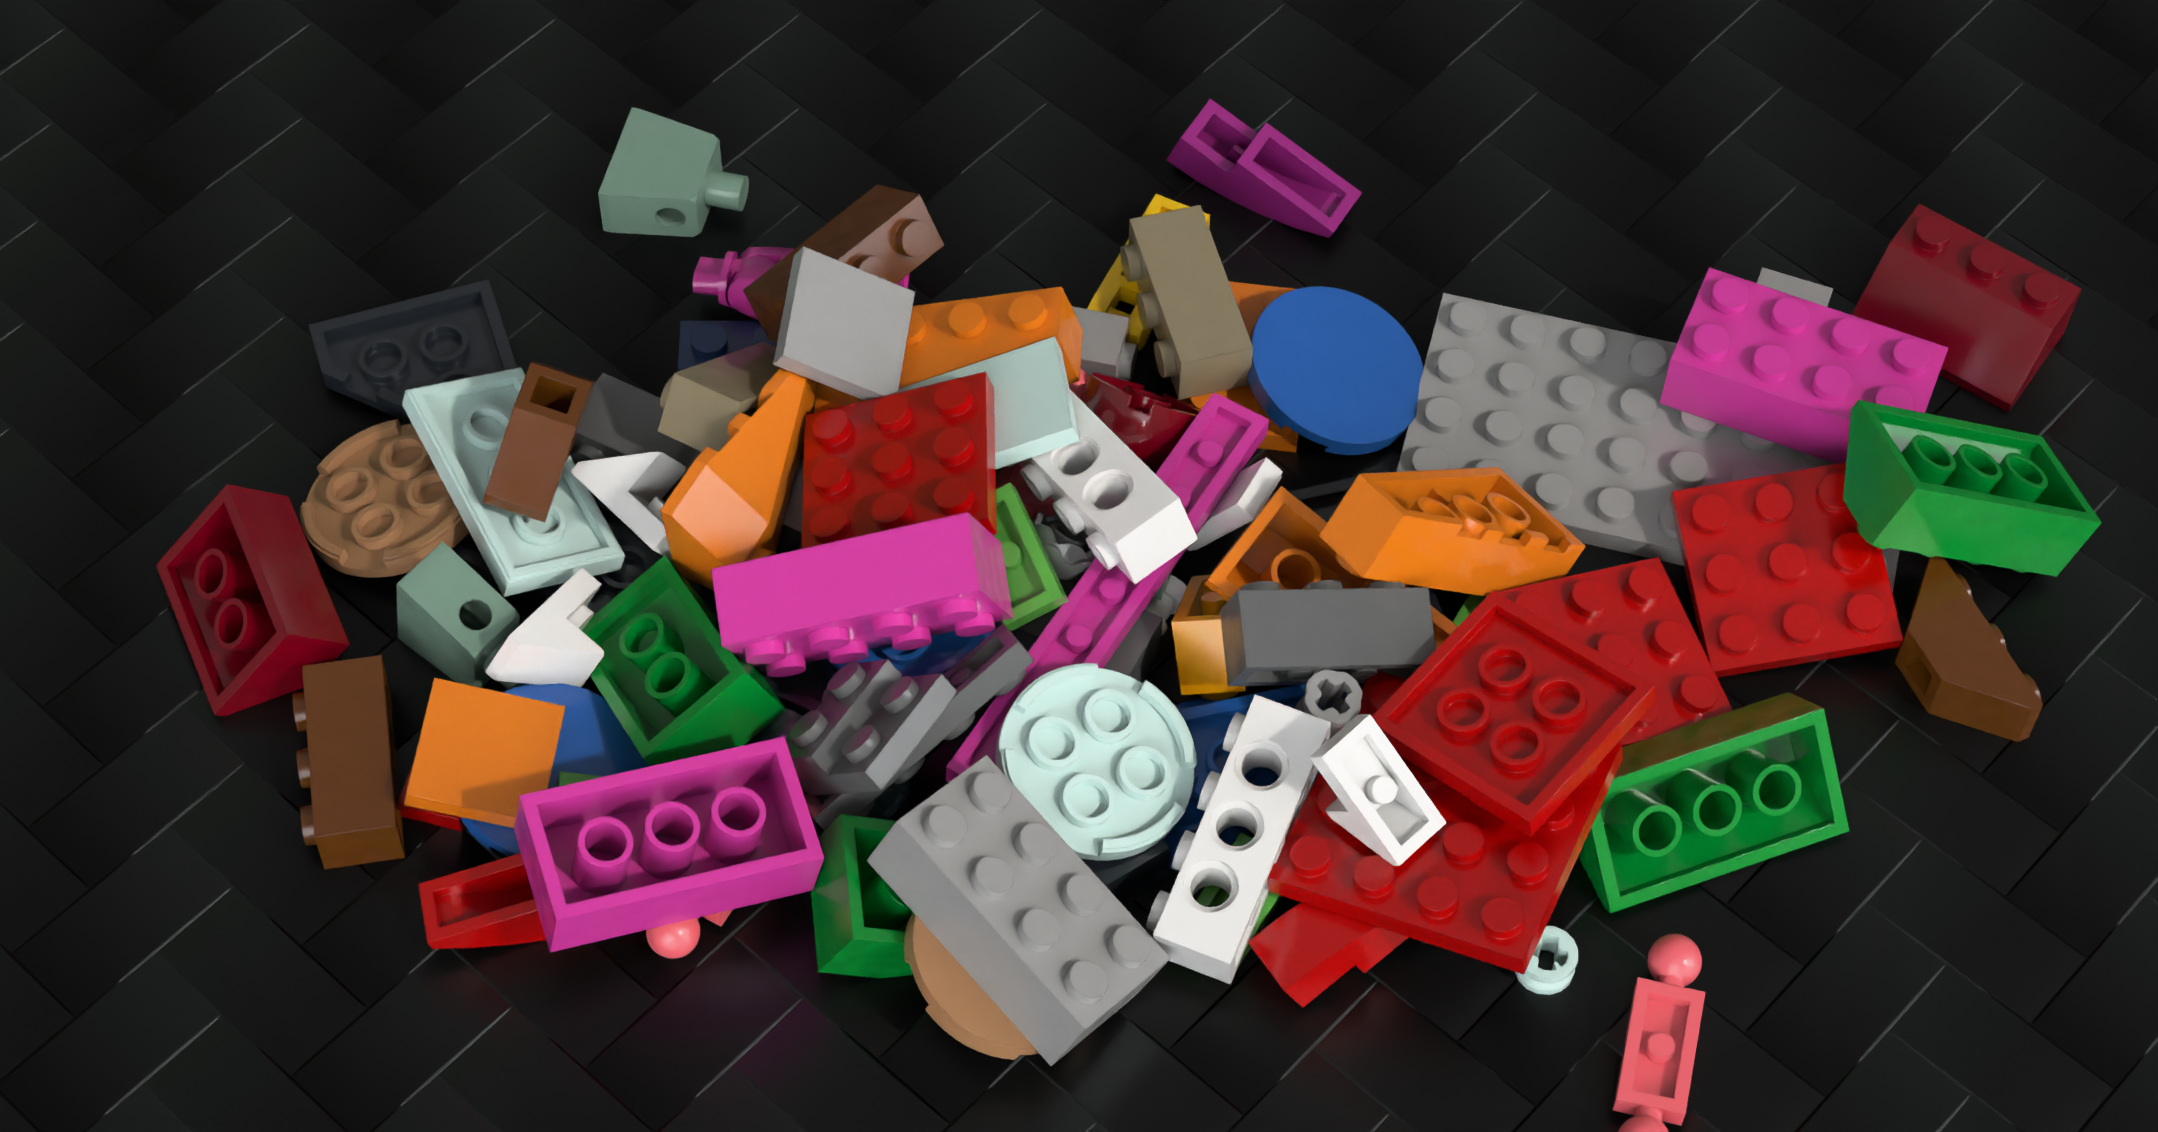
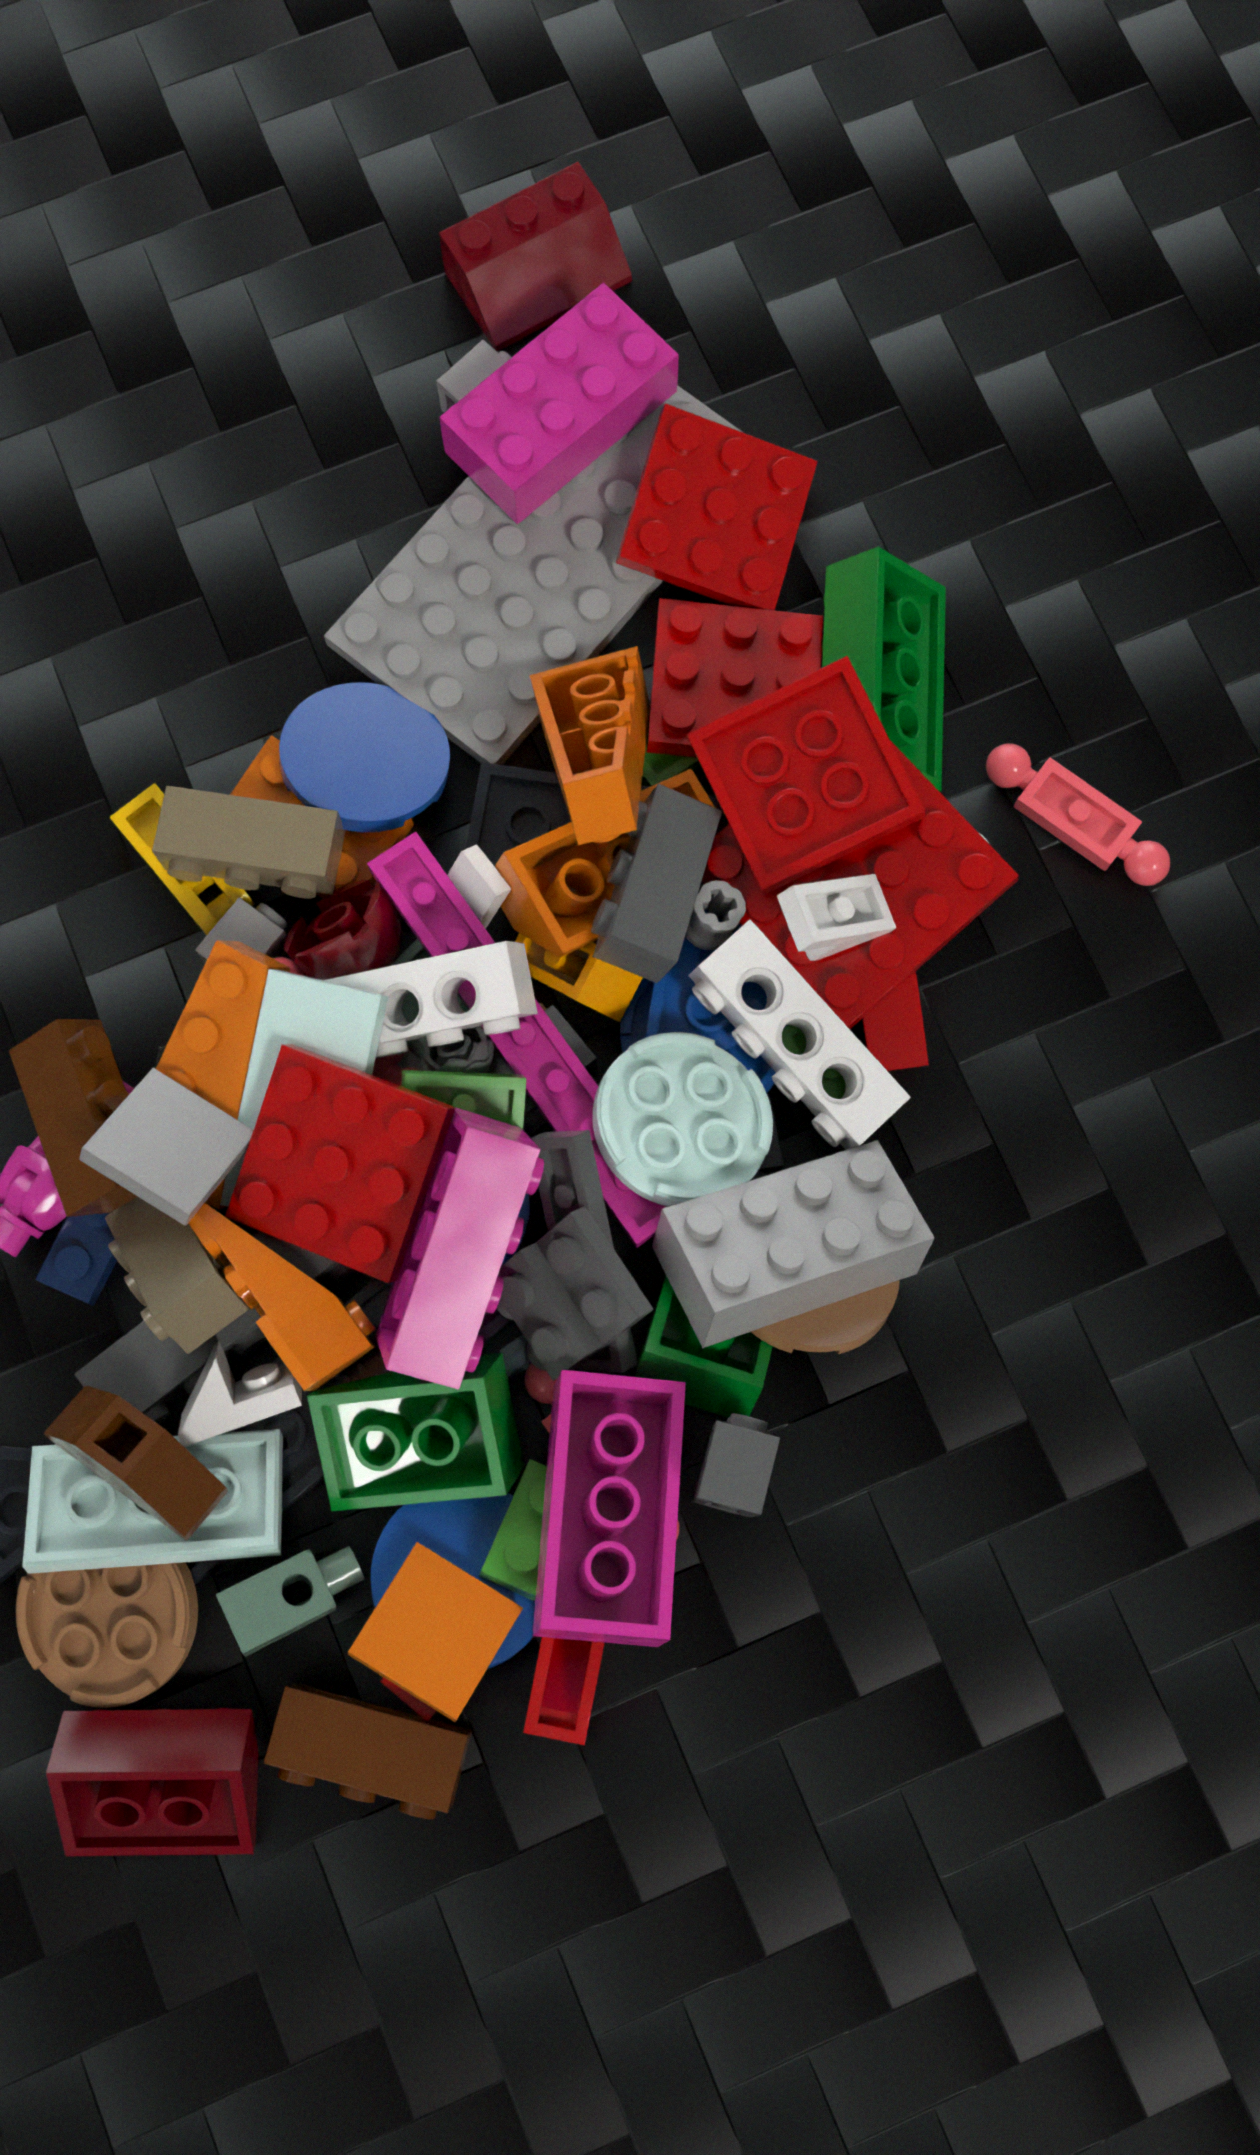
camera: 65 degrees left, 20 degrees up
white slope [485,568,604,687] -> none
magenta slope [1166,99,1362,238] -> none
green slope [1843,400,2102,577] -> none
reddish brown slope [1895,556,2043,742] -> none
none -> dark grey brick [691,1413,780,1518]

